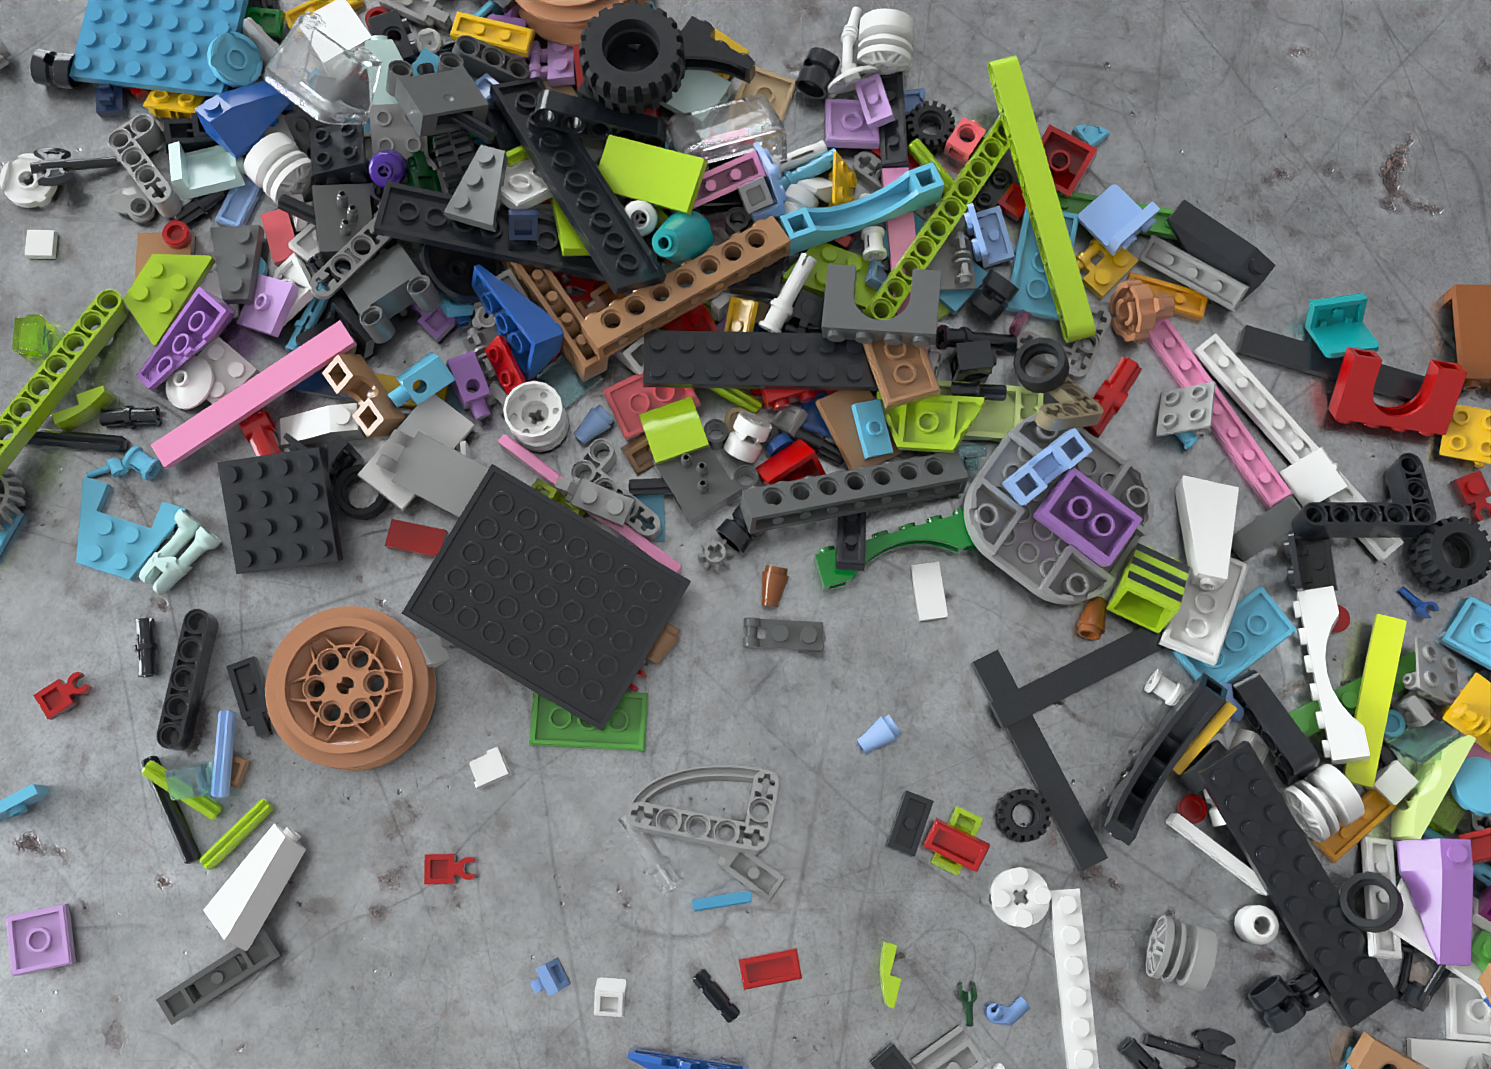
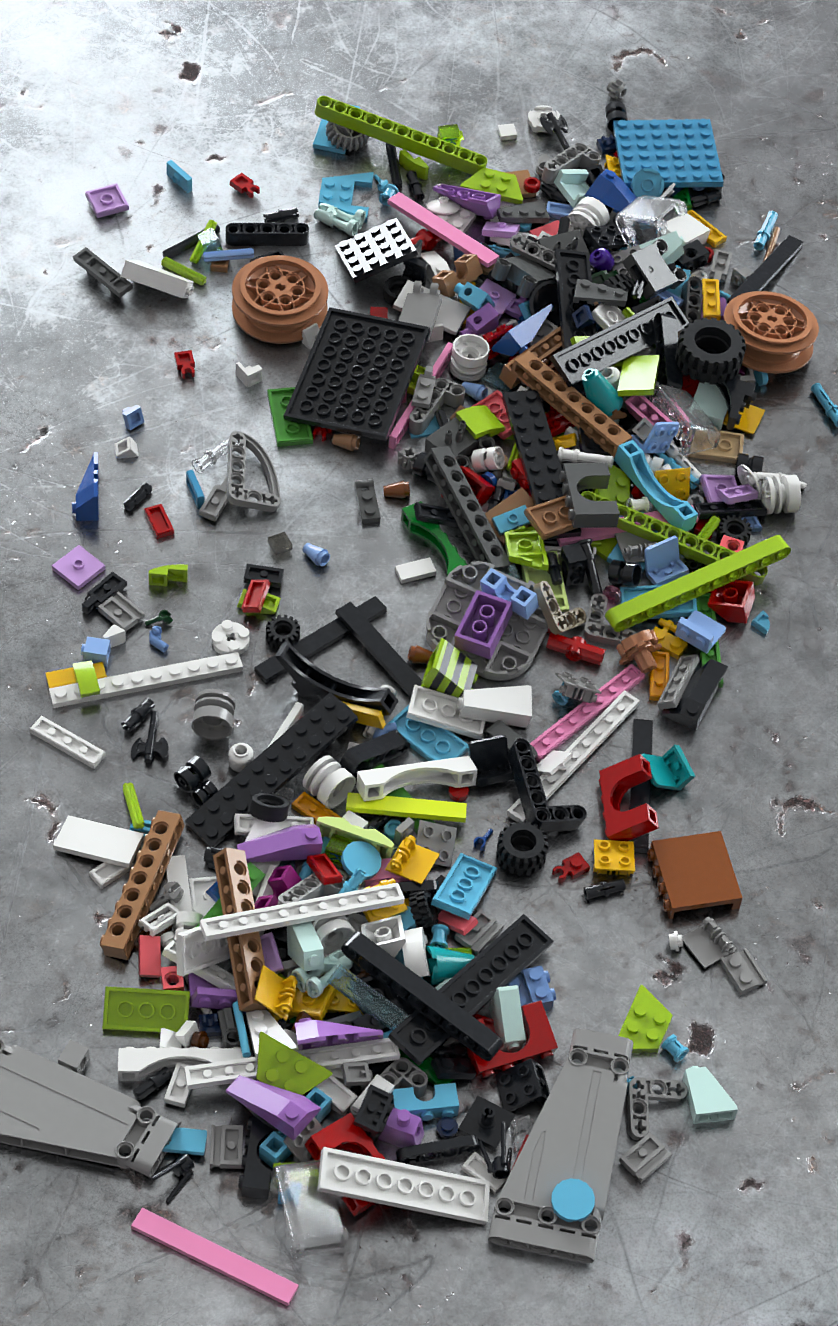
camera: 75 degrees right, 25 degrees down
black tyre [1013,337,1070,393] -> none
none -> clear smoke plate [268,532,293,555]
none -> lavender plate [479,279,516,318]

